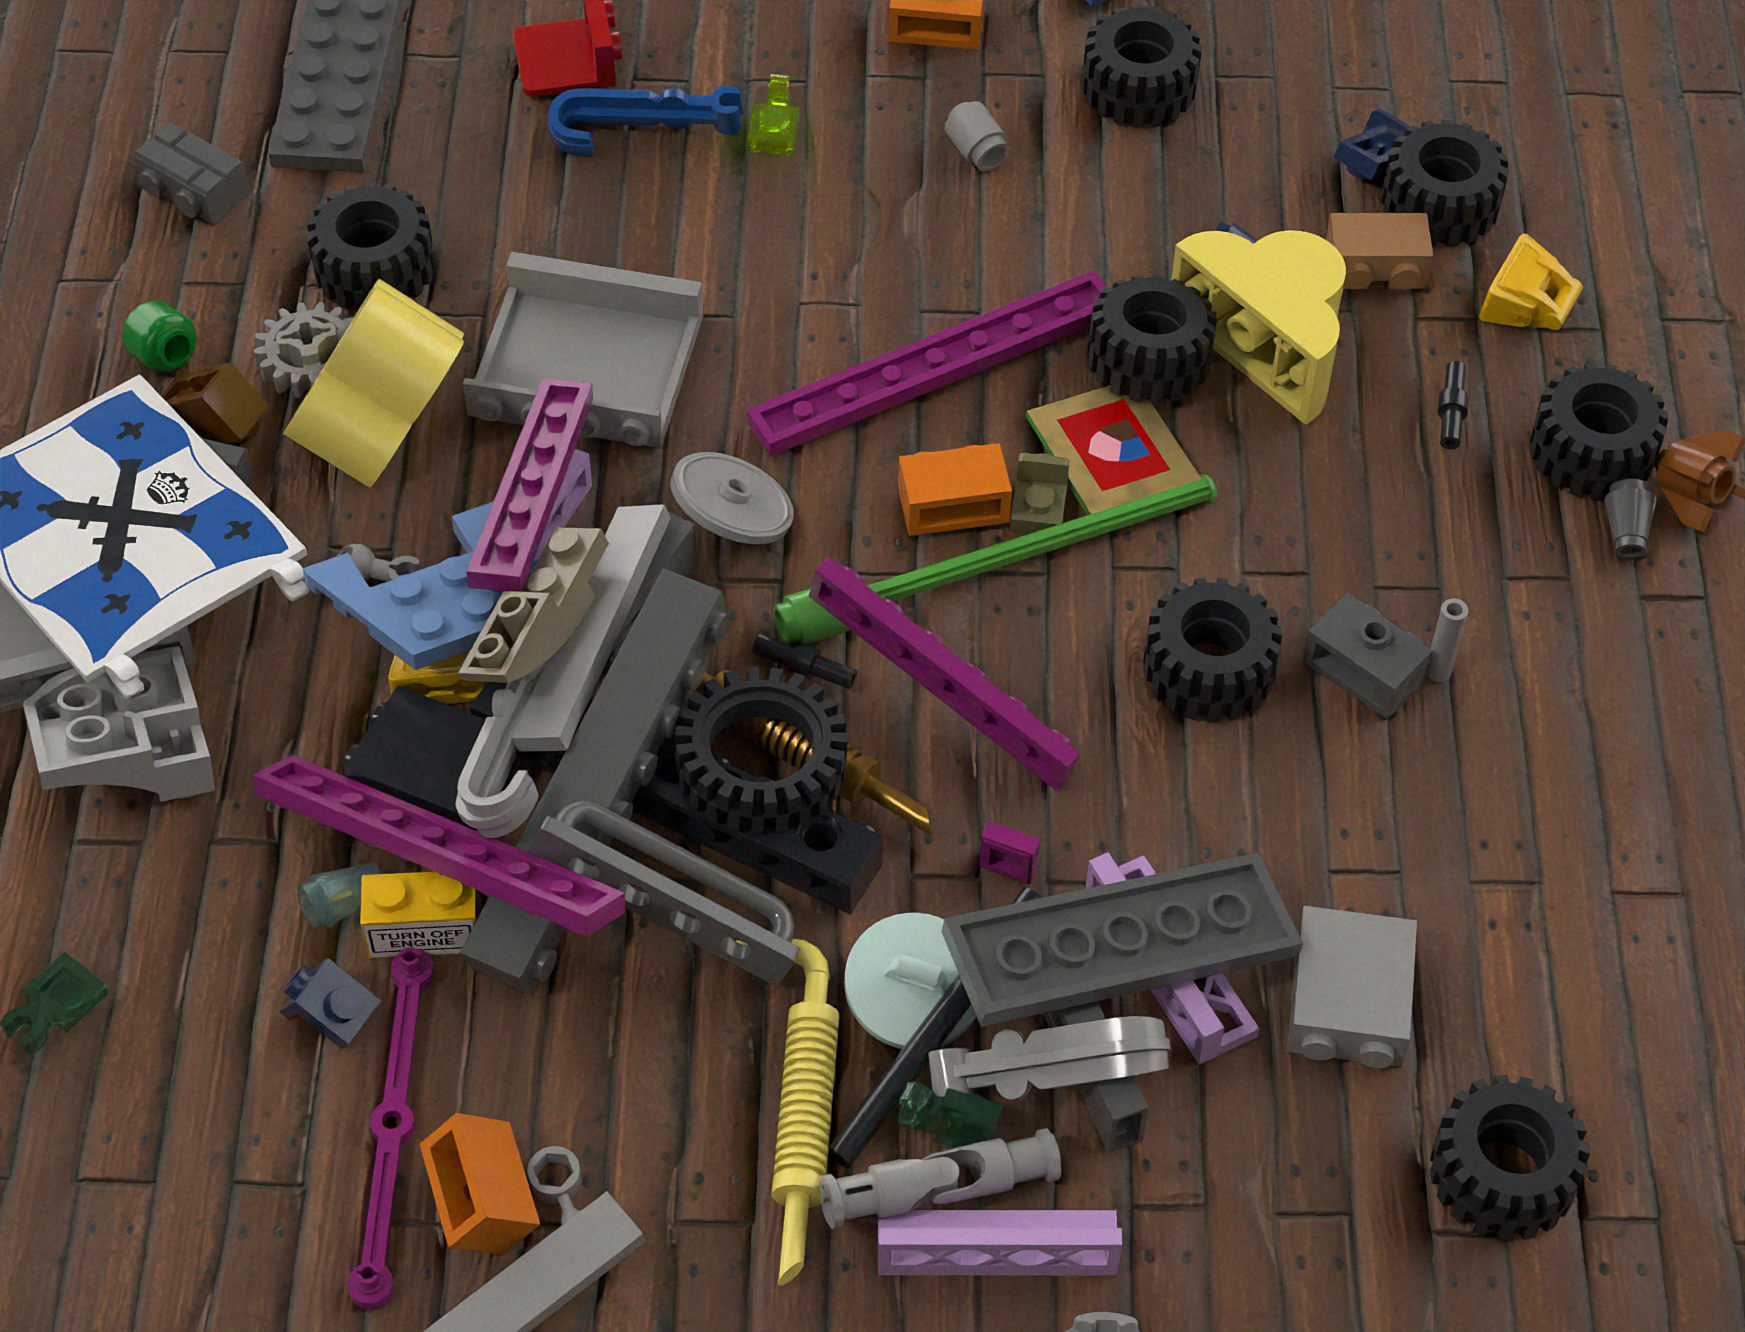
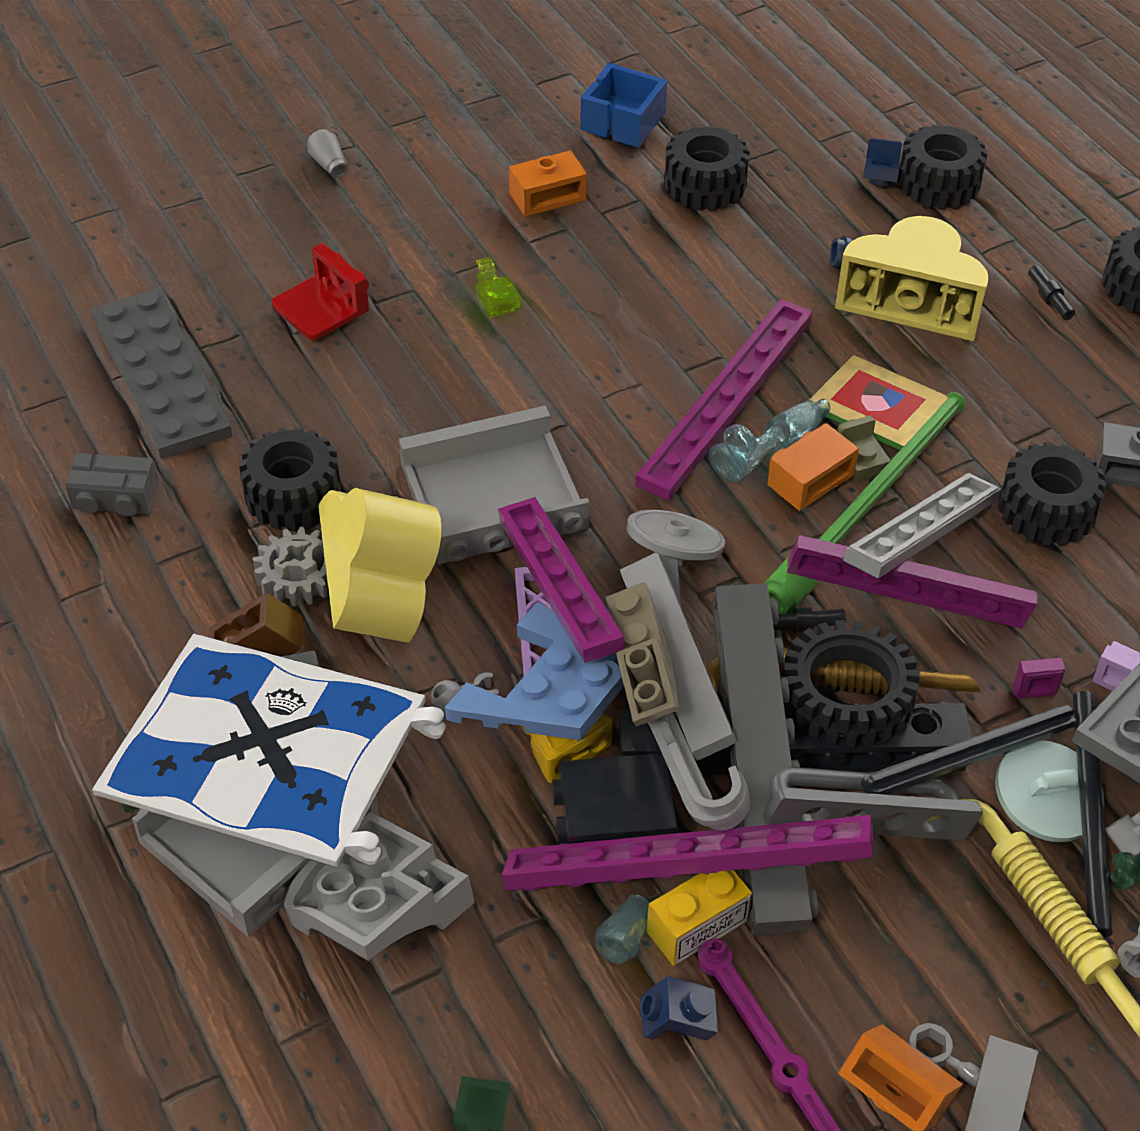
camera: 30 degrees left, 5 degrees down
green head [122,301,197,373] -> none
blue piece [548,86,744,156] -> none
light grey brick [945,101,1010,171] -> none
black tyre [1087,275,1217,403] -> none
medium nougat brick [1326,213,1433,290] -> none
yellow piece [1479,234,1583,330] -> none
none -> clear light blue piece [709,399,830,482]
none -> light grey tile [843,473,1001,578]
none -> black axle [861,705,1077,795]

